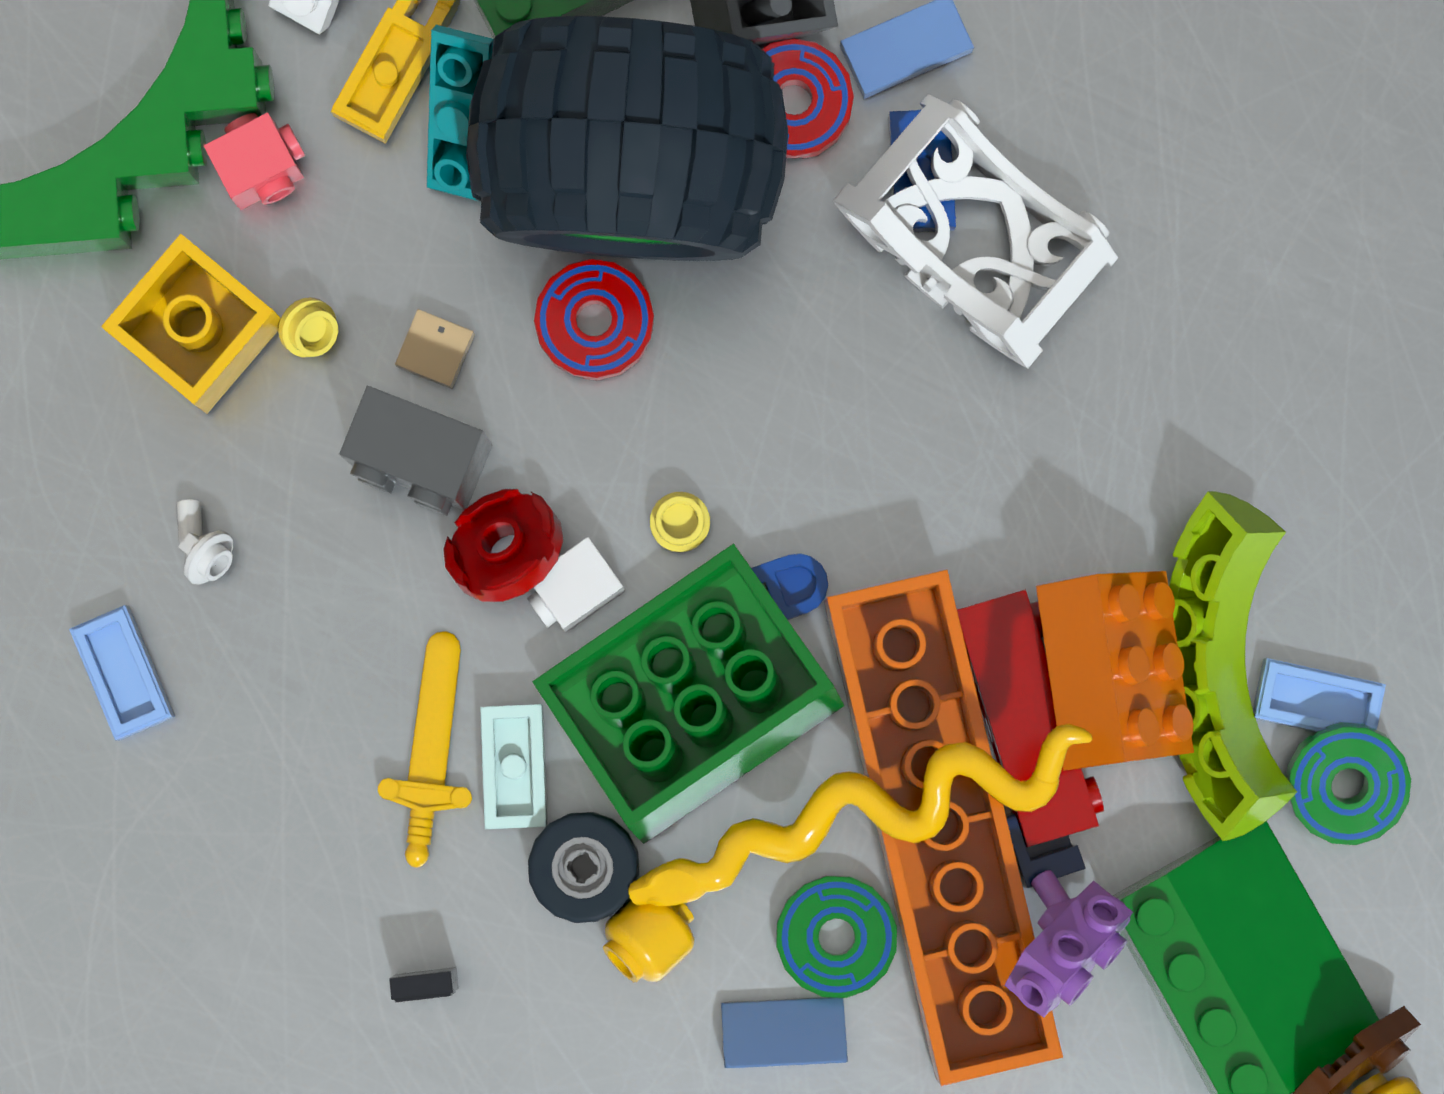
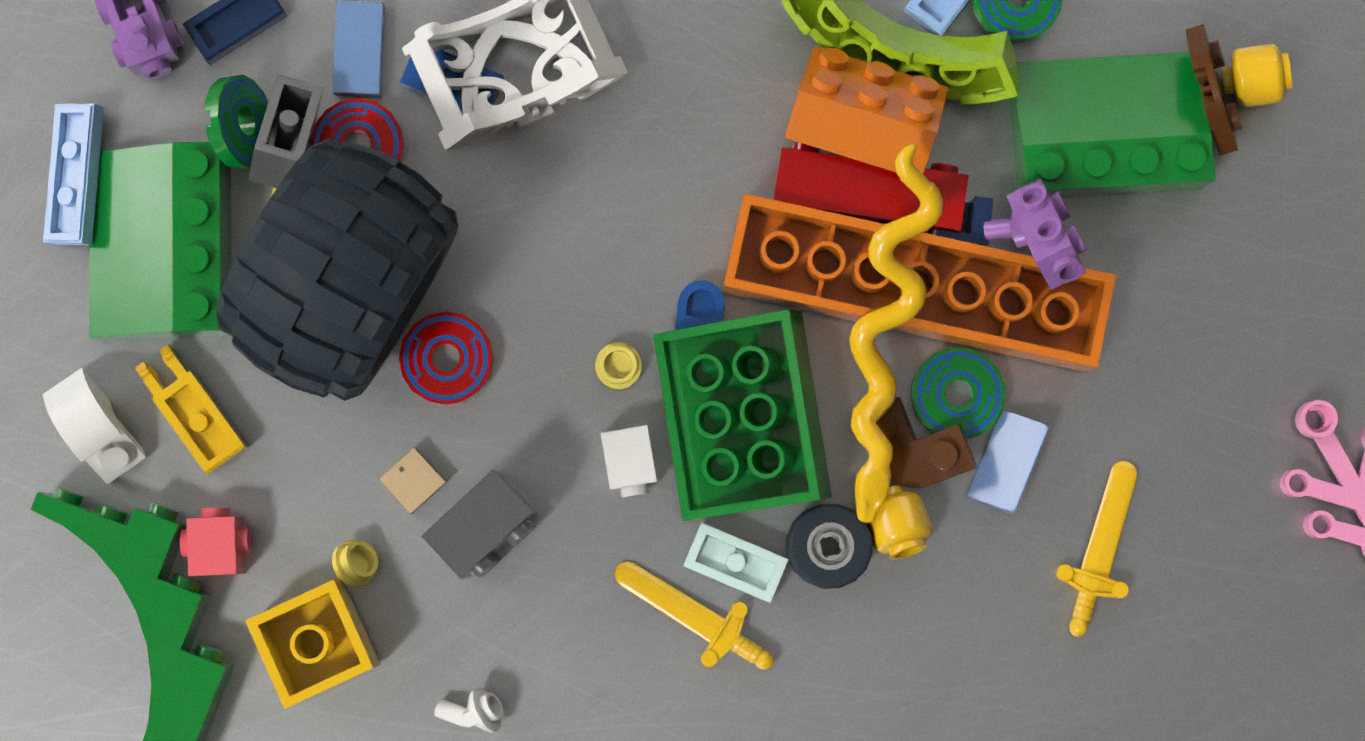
camera: 70 degrees left, 0 degrees up
black tile [389,967,459,1003] -> none
teal slope [427,25,494,201] -> none
red tile [443,489,563,602] -> none
none -> reddish brown plate [876,396,978,488]

